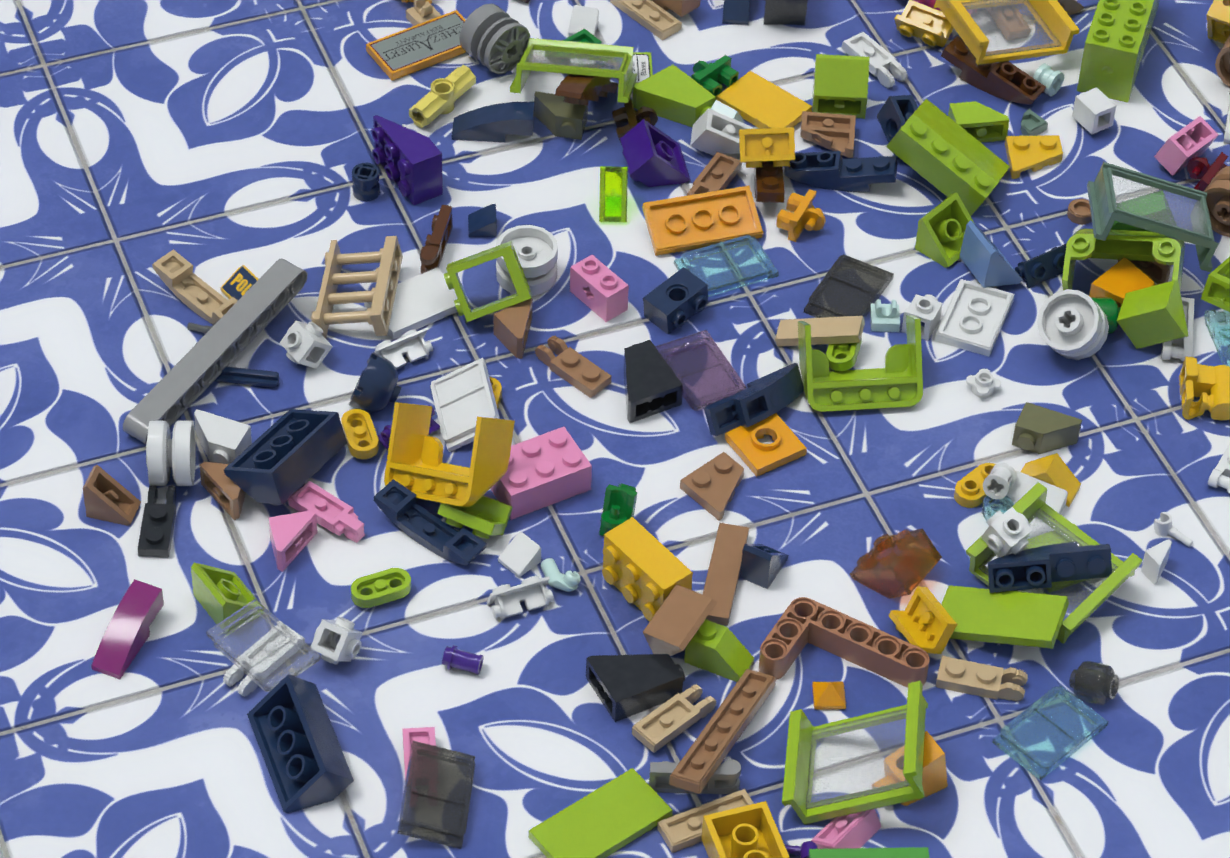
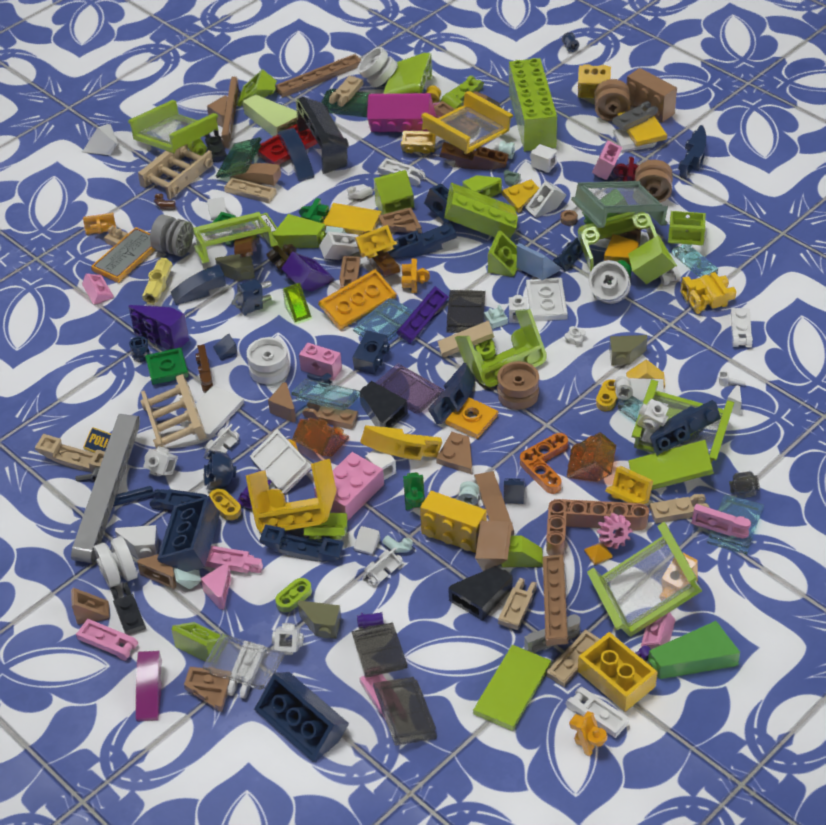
camera: 20 degrees left, 0 degrees up
lime window [444,241,532,322] -> none
none -> bright pink plate [76,619,138,661]
none -> bright pink slope [82,274,114,304]
none -> green plate [145,348,189,385]
none -> dark blue hinge [149,489,207,510]
none -> light aqua slope [173,567,201,589]
none -> medium nougat wing [184,667,232,712]
none -> dark blue piece [232,279,272,316]
none -> clear light blue piece [291,379,360,410]
none -> clear orange slope [292,417,349,456]
none -> olive slope [298,600,341,638]
none -> dark blue hand [307,373,332,387]
none -> white arm [347,186,373,199]
none -> clear smoke piece [351,622,408,678]
none -> yellow slope [360,425,442,460]
none -> white brick [365,450,396,480]
none -> dark purple tile [396,286,448,344]
none -> light aqua wheel [458,481,480,505]
none -> medium nougat wheel [497,361,539,410]
none -> orange beam [520,433,568,494]
none -> white slope [525,180,567,218]
none -> bright pink gear [596,513,633,549]
none -> bright pink hinge [691,504,751,538]

